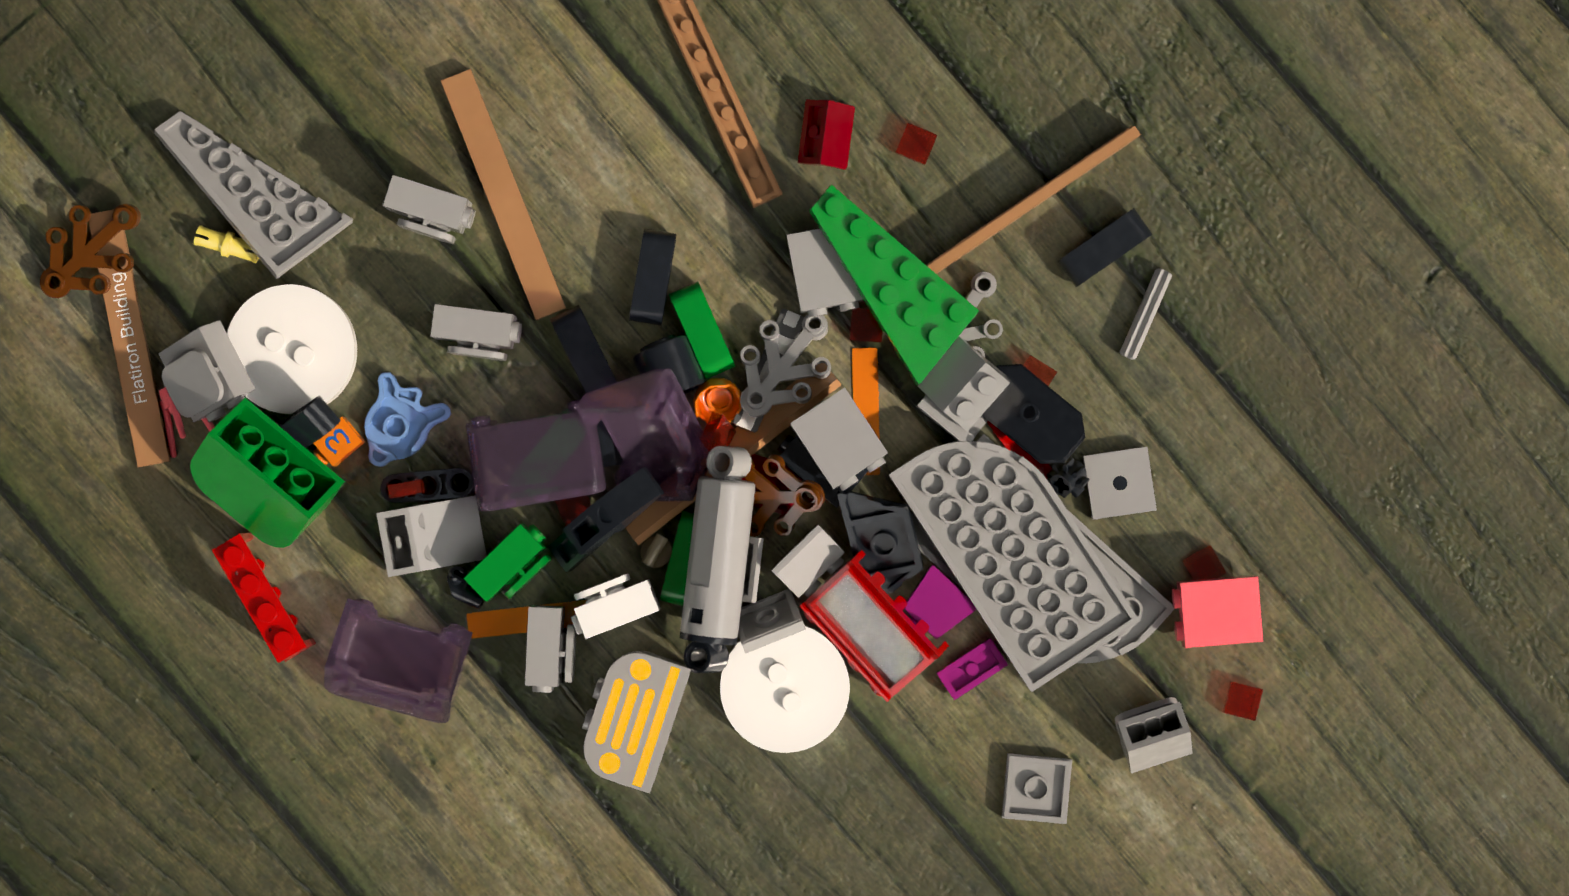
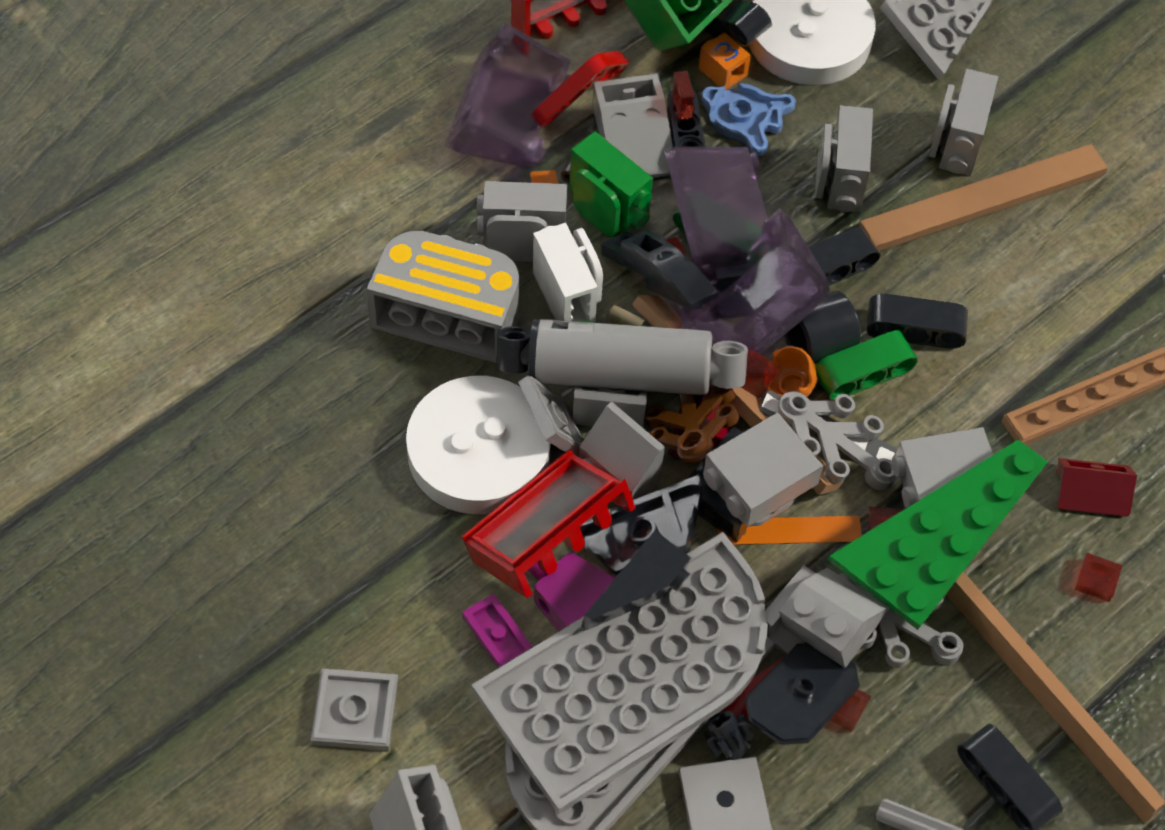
camera: 90 degrees right, 30 degrees down
none -> red beam [531,50,630,128]
none -> black slope [581,530,691,630]

